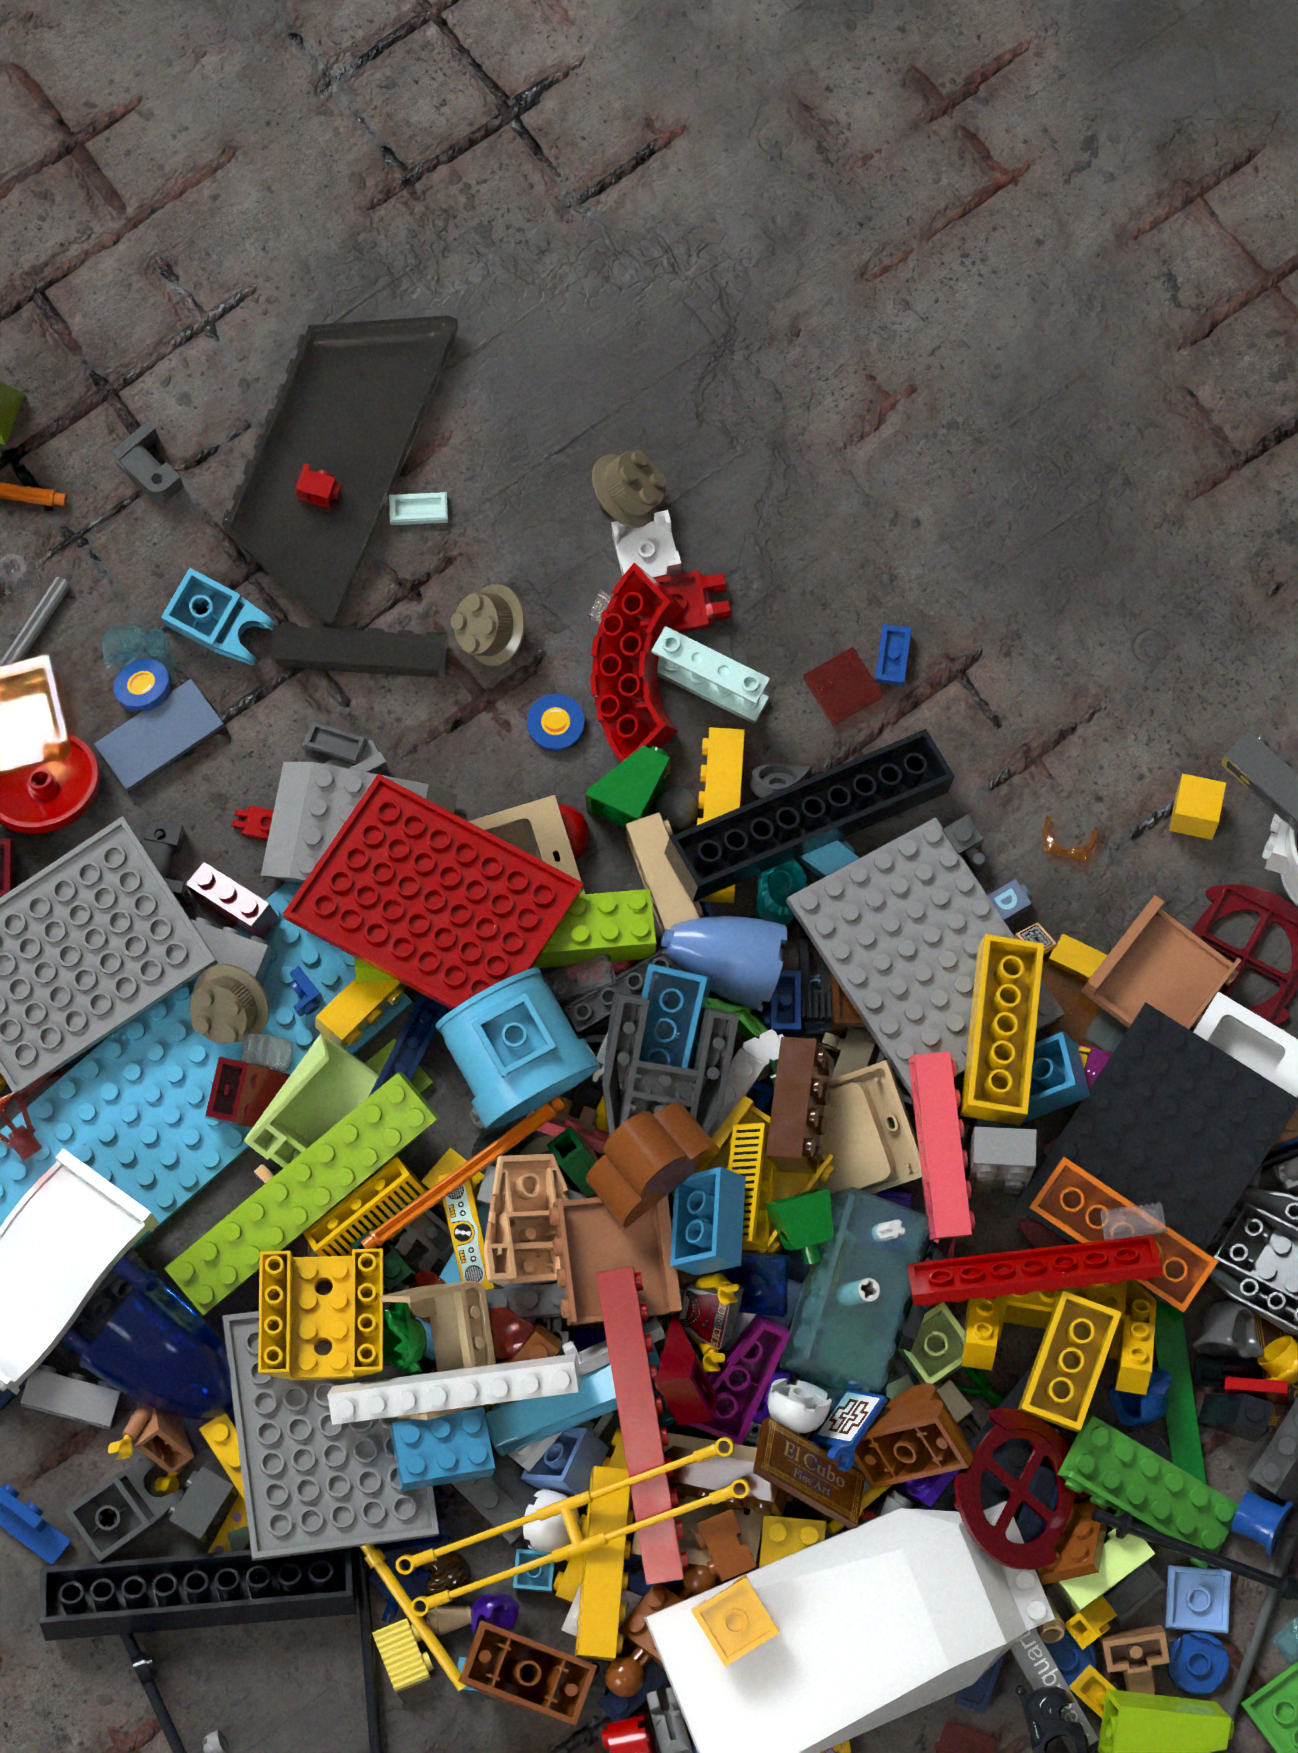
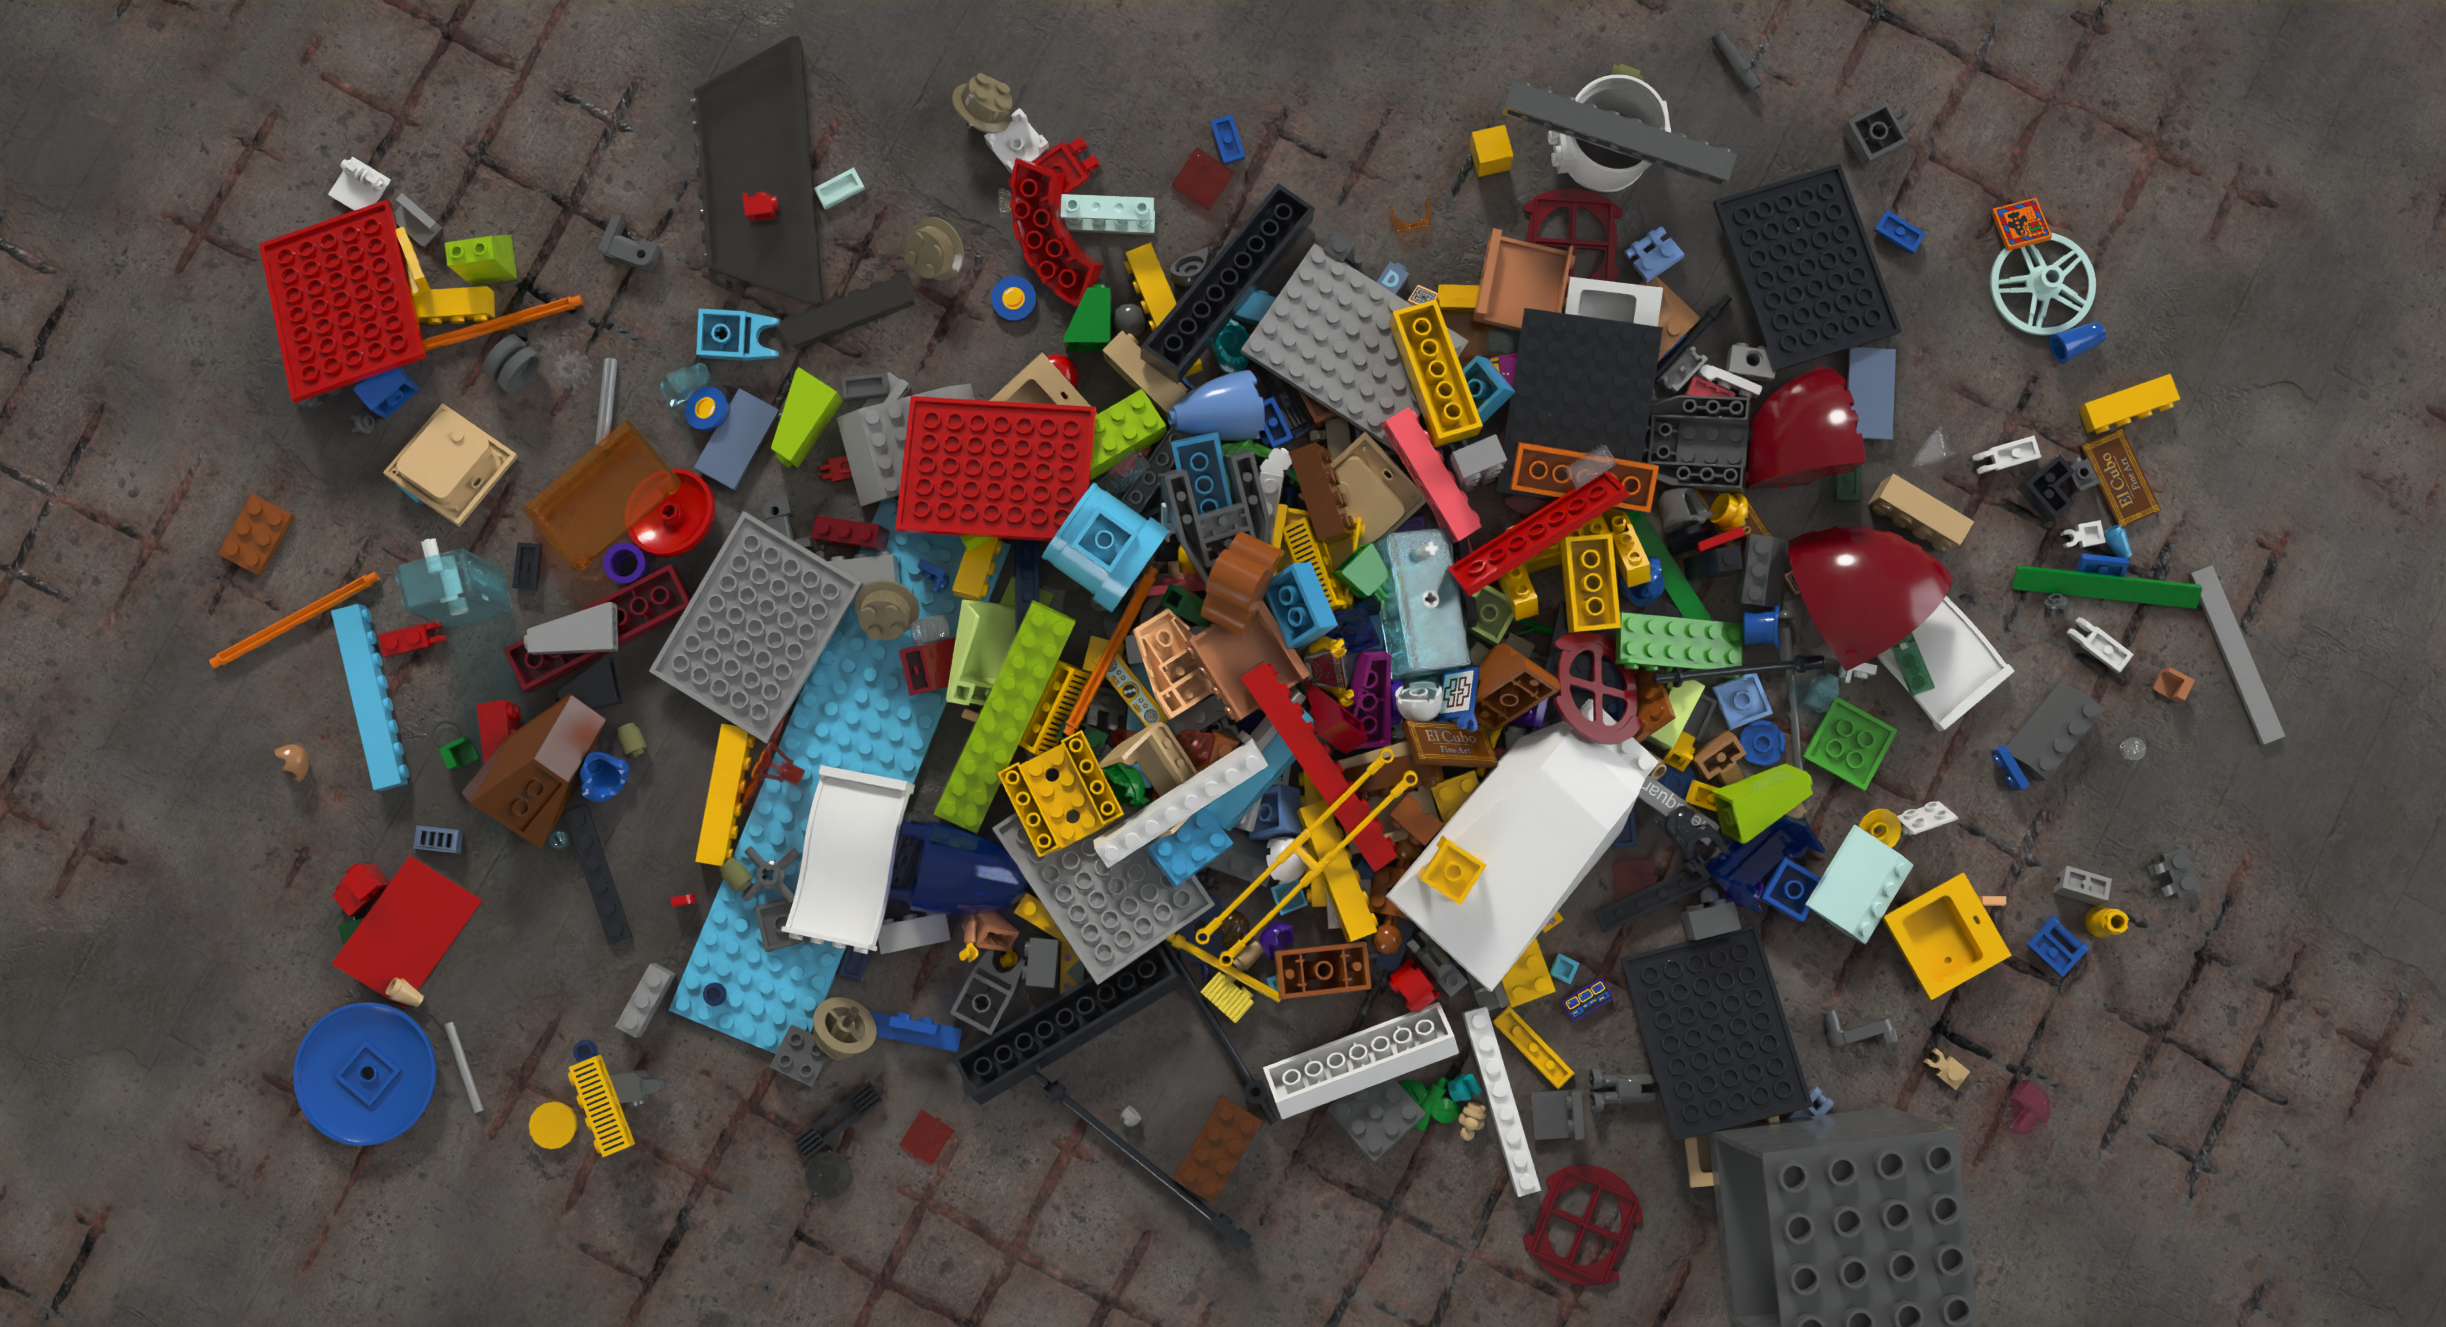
camera: 30 degrees left, 10 degrees up
none -> lime slope [771,367,843,469]

